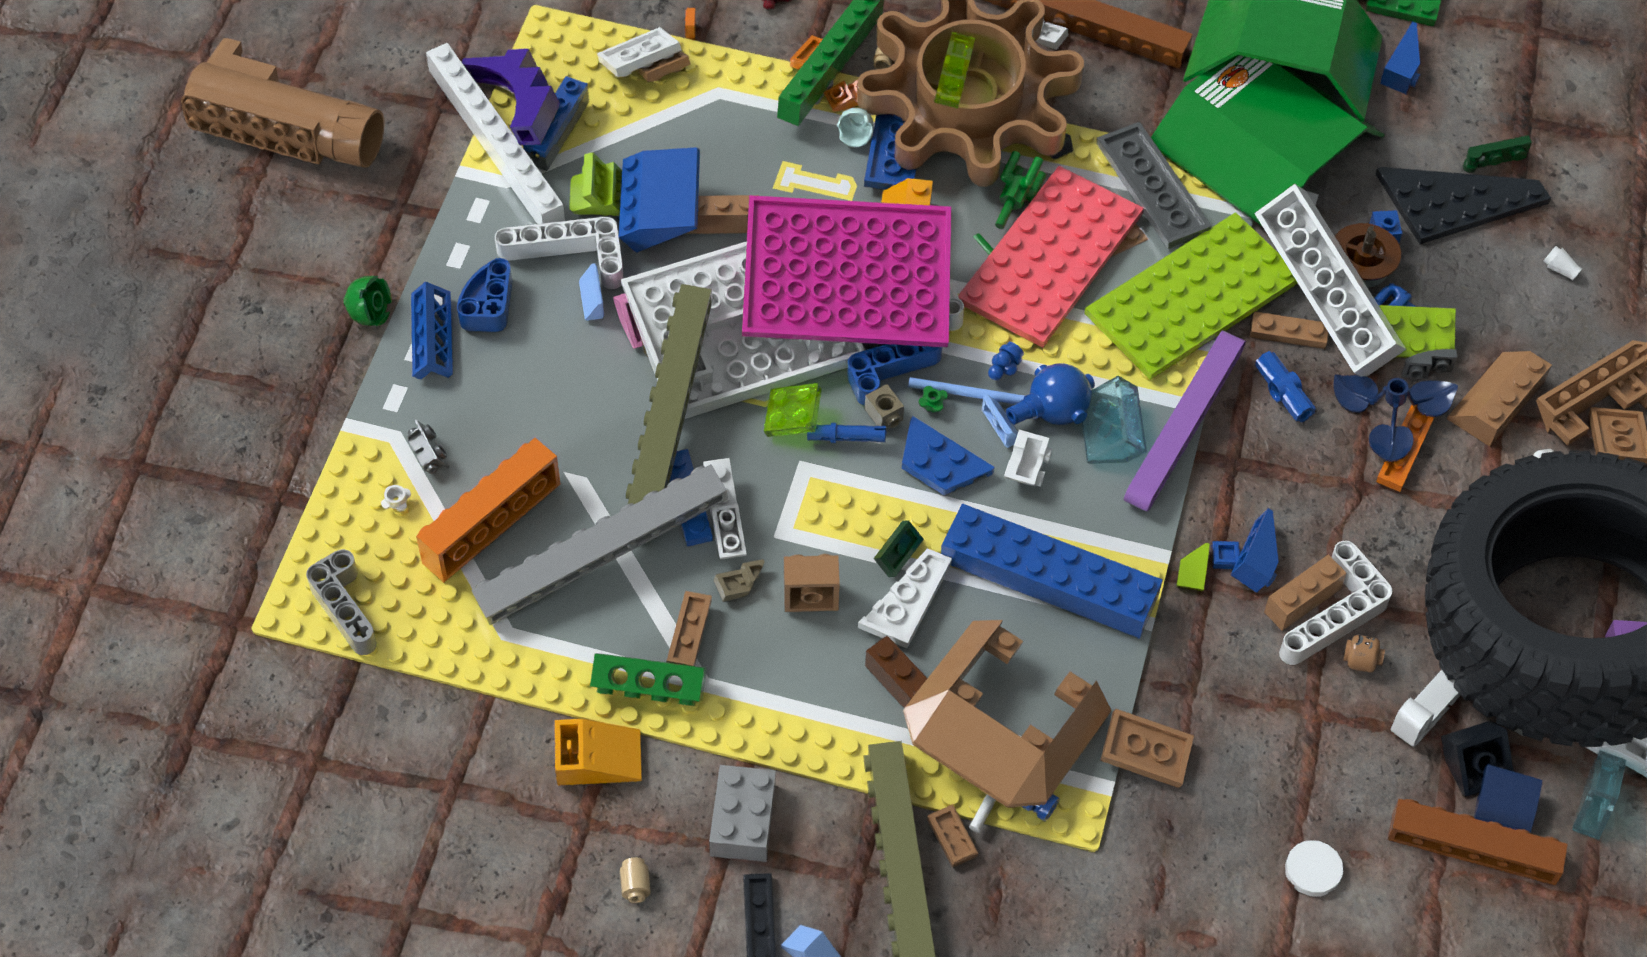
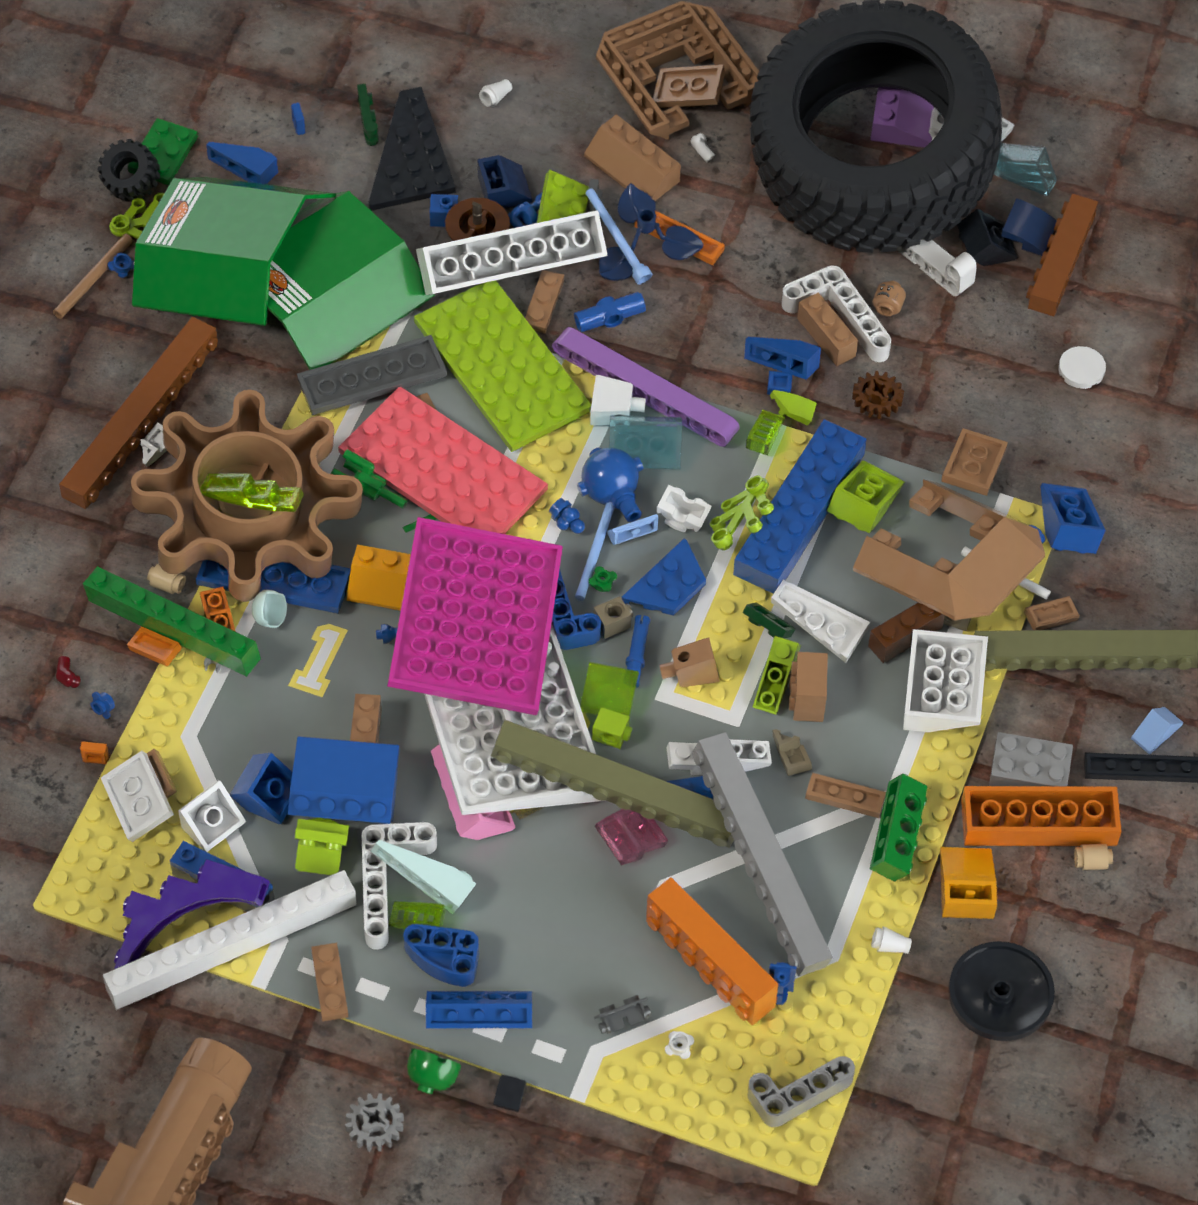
camera: 85 degrees left, 0 degrees up
light blue slope [579,263,604,321] -> none
none -> blue plate [91,692,115,719]
none -> white slope [179,780,246,852]
none -> blue slope [229,752,292,824]
none -> blue tile [291,103,306,135]
none -> medium nougat plate [311,943,349,1022]
none -> light grey gear [345,1093,404,1152]
none -> light aqua slope [371,840,476,914]
none -> clear neon green slope [389,901,445,929]
none -> dark blue slope [477,155,533,208]
none -> black slope [493,1074,526,1113]
none -> light blue piece [586,188,653,284]
none -> white torso [590,375,646,425]
none -> lime brick [592,707,632,749]
none -> clear pink slope [595,809,668,865]
none -> medium nougat torso [659,637,720,687]
none -> lime plant [709,475,774,550]
none -> clear neon green slope [746,410,785,456]
none -> lime slope [752,636,801,715]
none -> blue hinge [769,962,797,1005]
none -> lime slope [827,460,905,533]
none -> reddish brown gear [852,371,904,419]
none -> white cone [871,926,912,954]
none -> white slope [903,629,988,732]
none -> black dish [948,941,1055,1041]
none -> orange brick [961,786,1121,846]
none -> blue slope [1040,483,1106,554]

